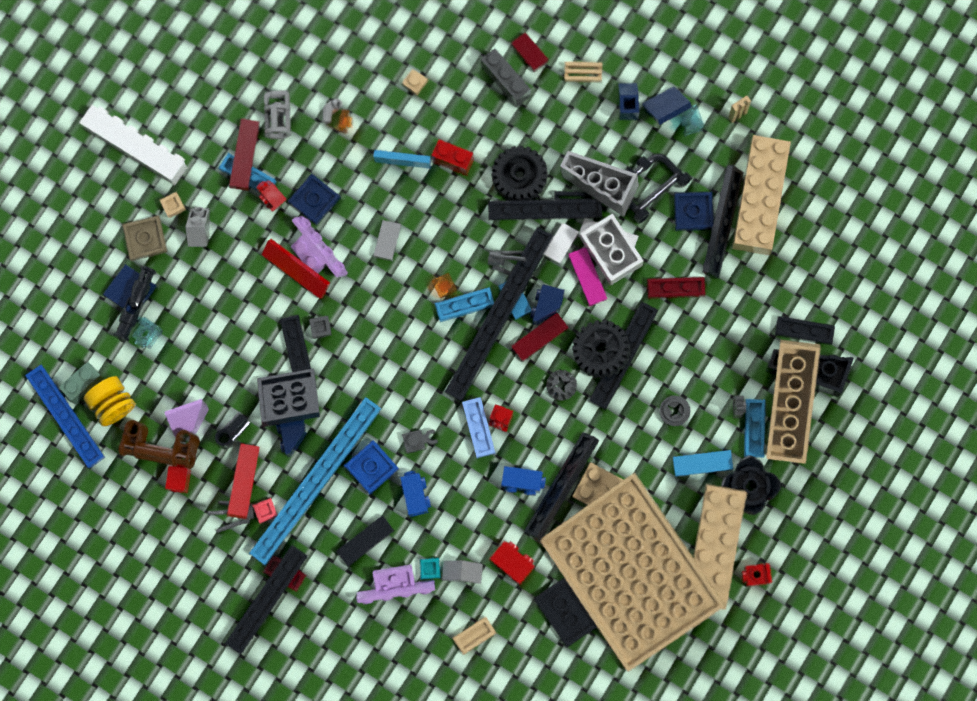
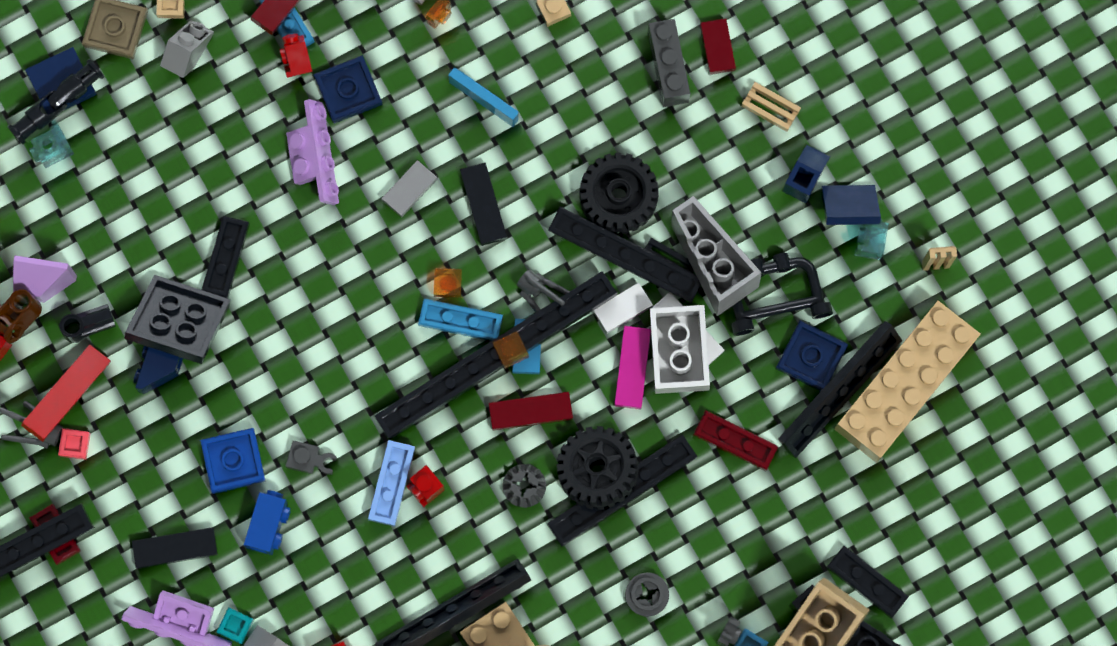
camera: 20 degrees right, 0 degrees up
dark azure plate [249,397,382,565] -> none
red tile [261,239,330,299] -> none
dark grey plate [309,316,332,339] -> none
red brick [431,139,474,176] -> none
blue brick [501,466,546,496] -> none
dark blue slope [530,284,565,325] -> none
none -> black tile [460,162,507,246]
none -> clear orange plate [493,331,529,368]

